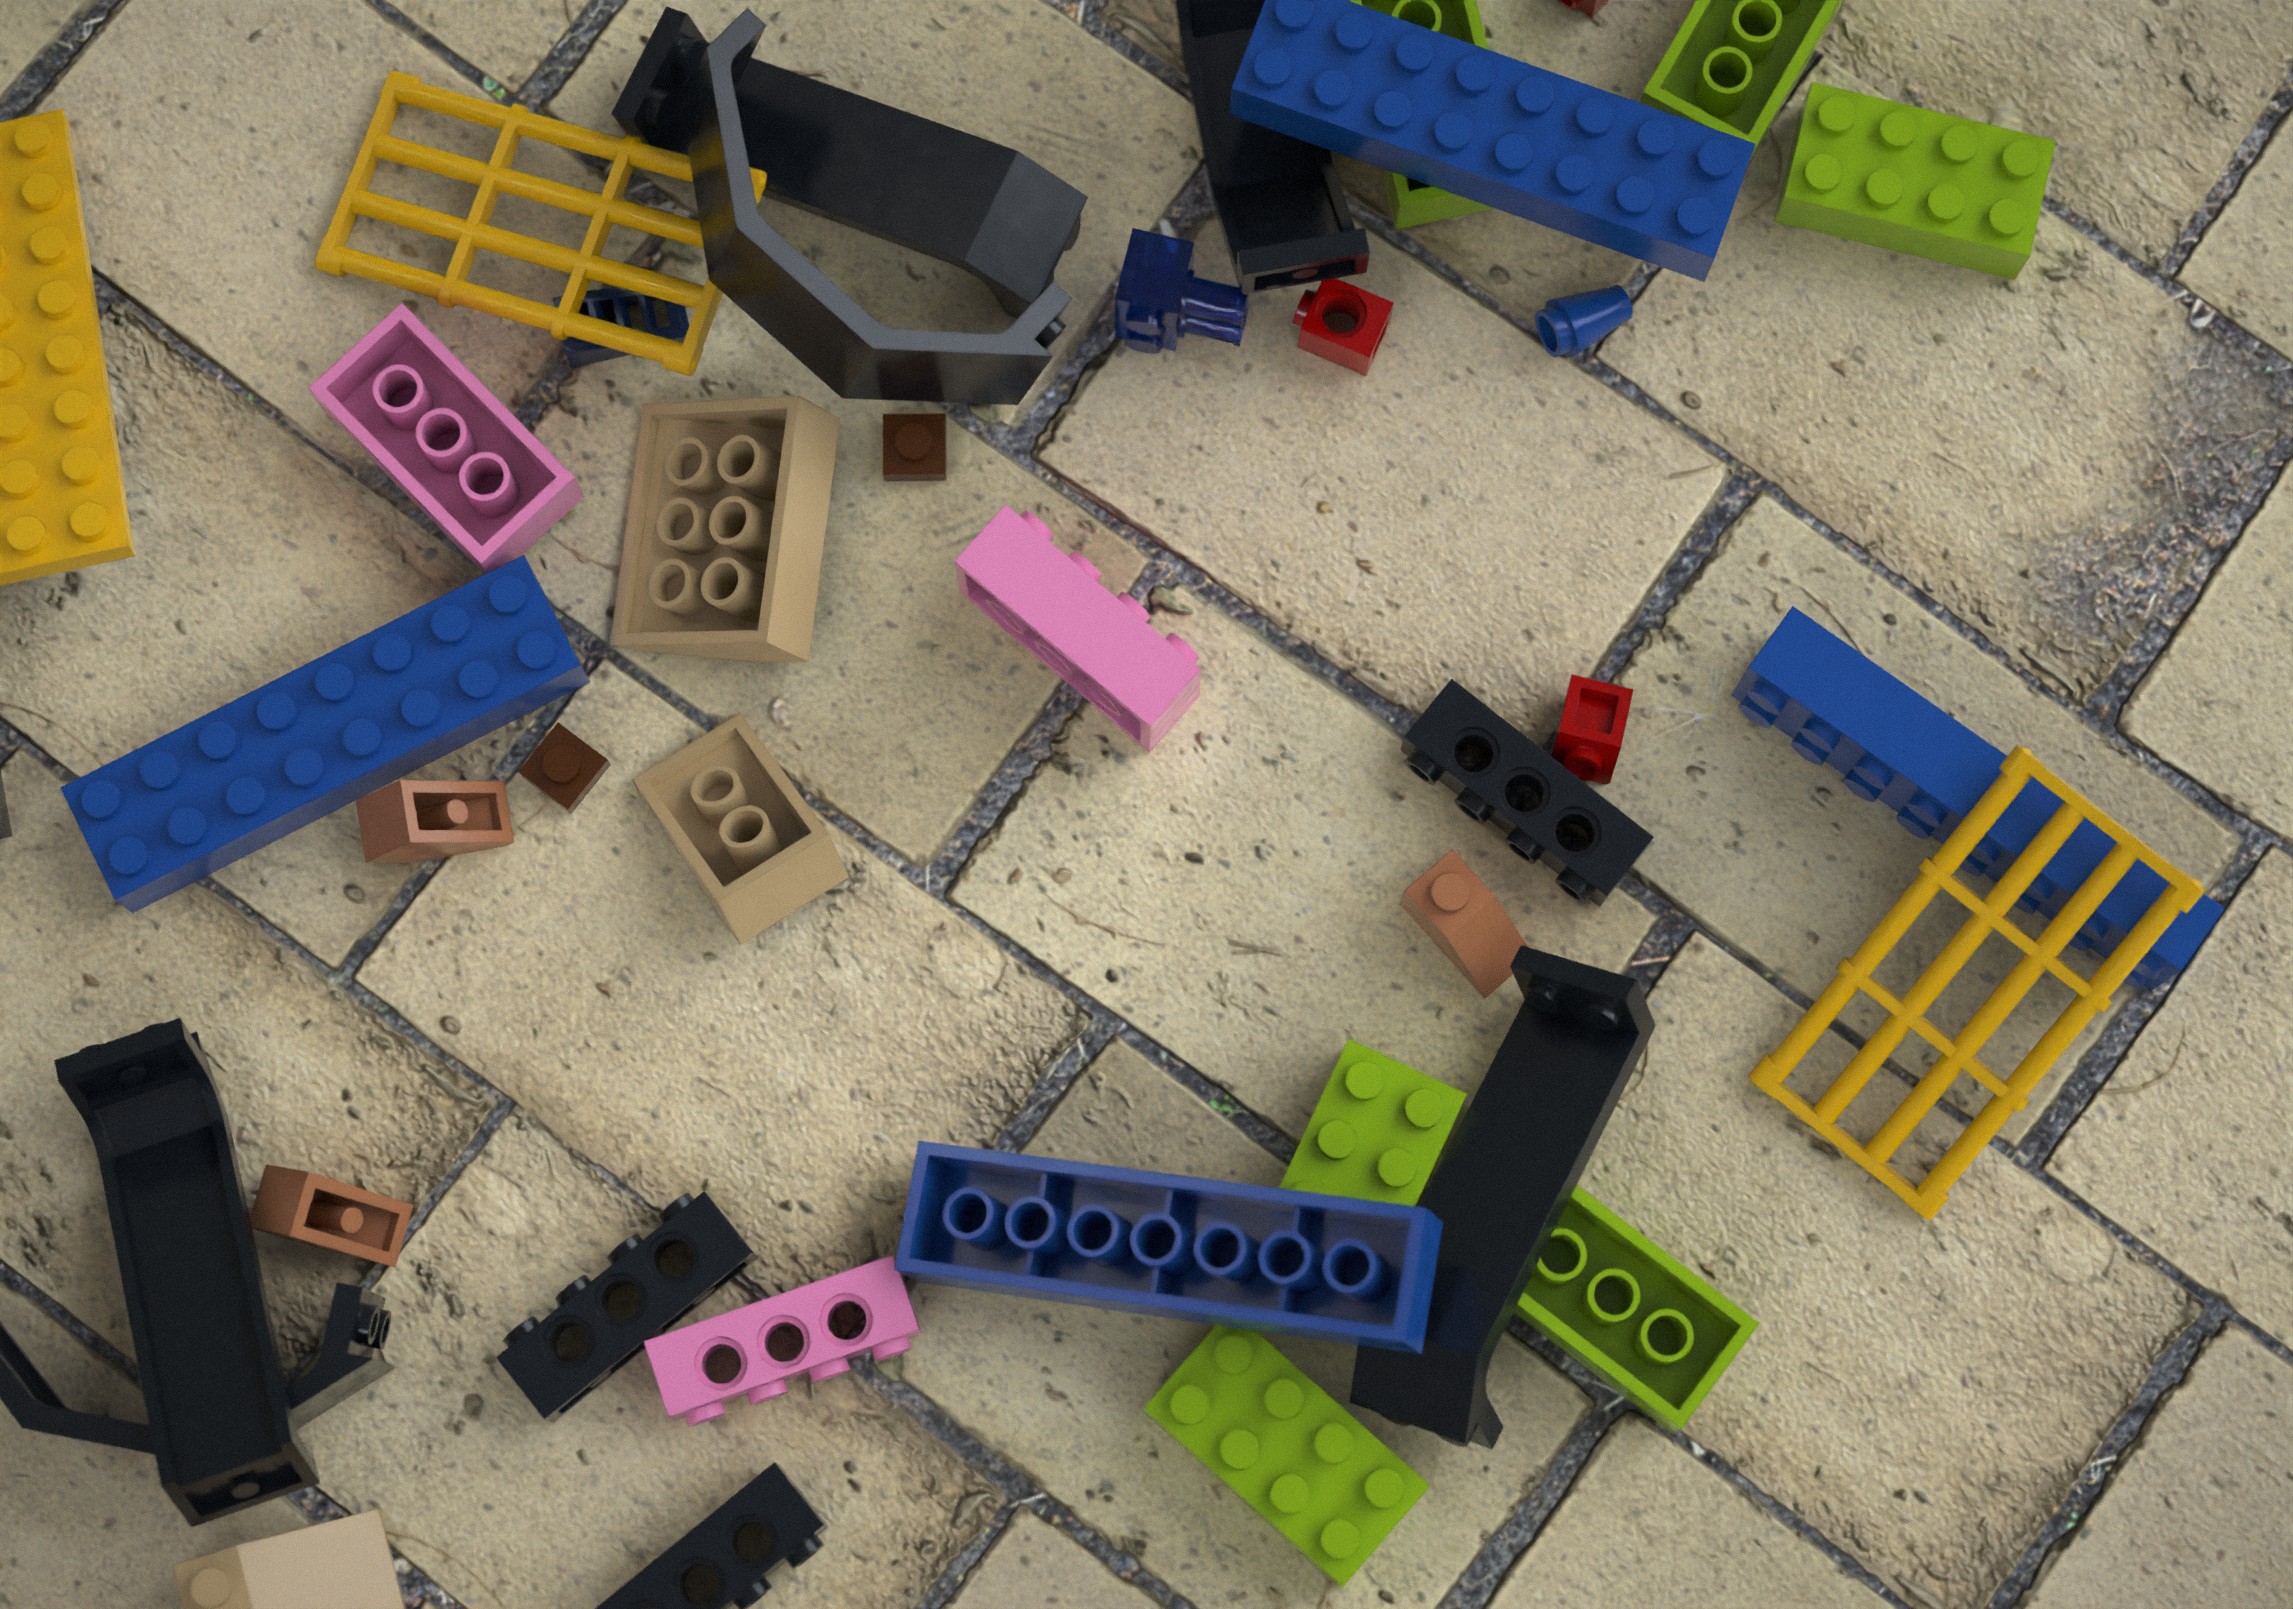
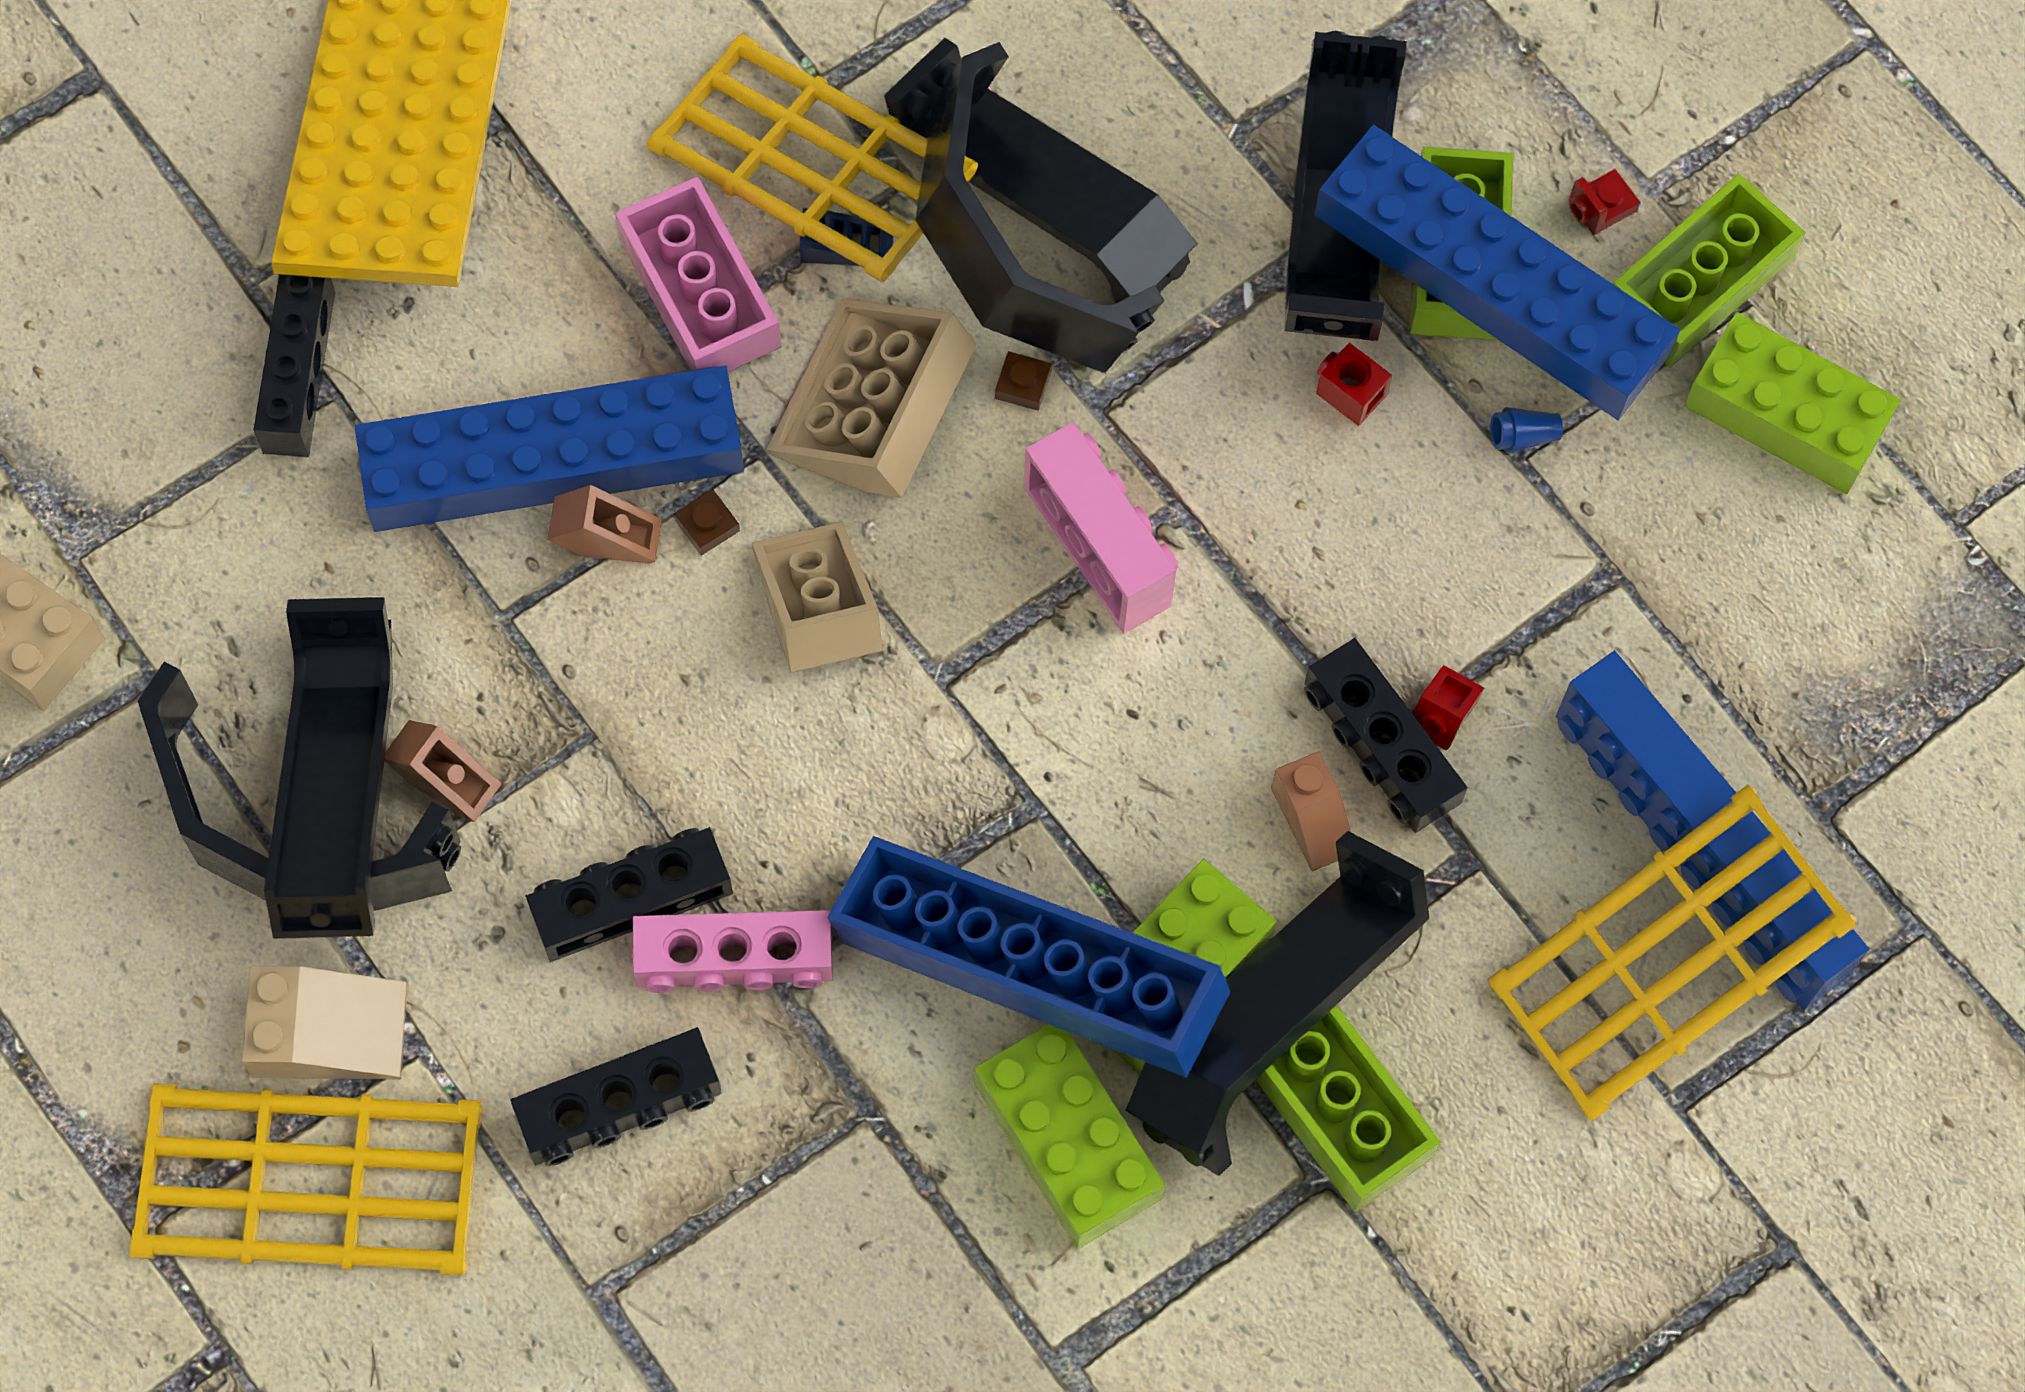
camera: 15 degrees right, 10 degrees down
clear blue brick [1115,228,1249,354] -> none

